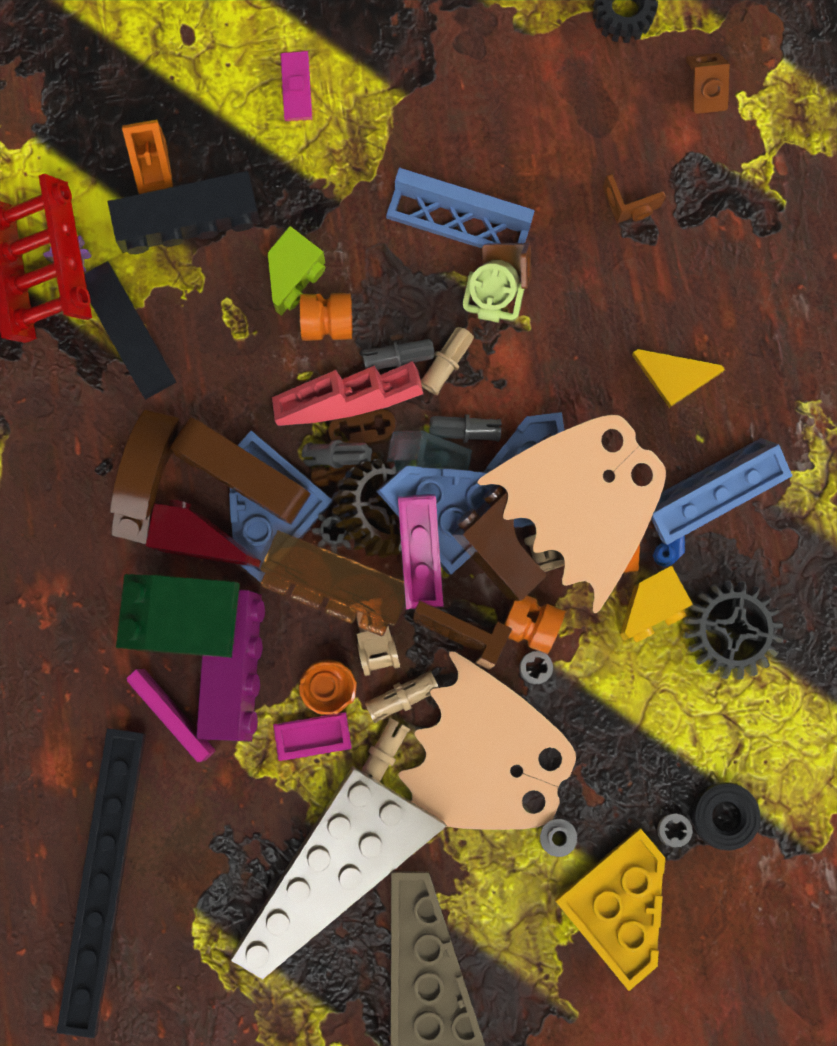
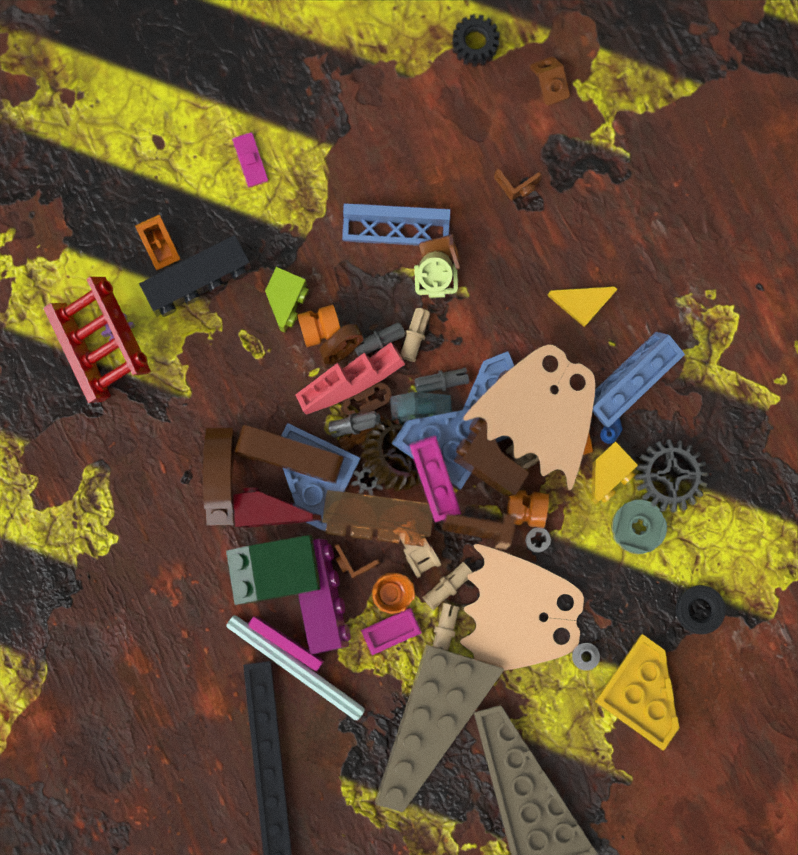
camera: 15 degrees left, 0 degrees up
black slope [84,261,177,400] -> none
light grey bush [657,813,693,847] -> none
none -> light aqua axle [227,615,365,720]
none -> reddish brown beam [319,324,363,365]
none -> dark orange bracket [335,544,380,579]
none -> sand green plate [611,500,667,554]

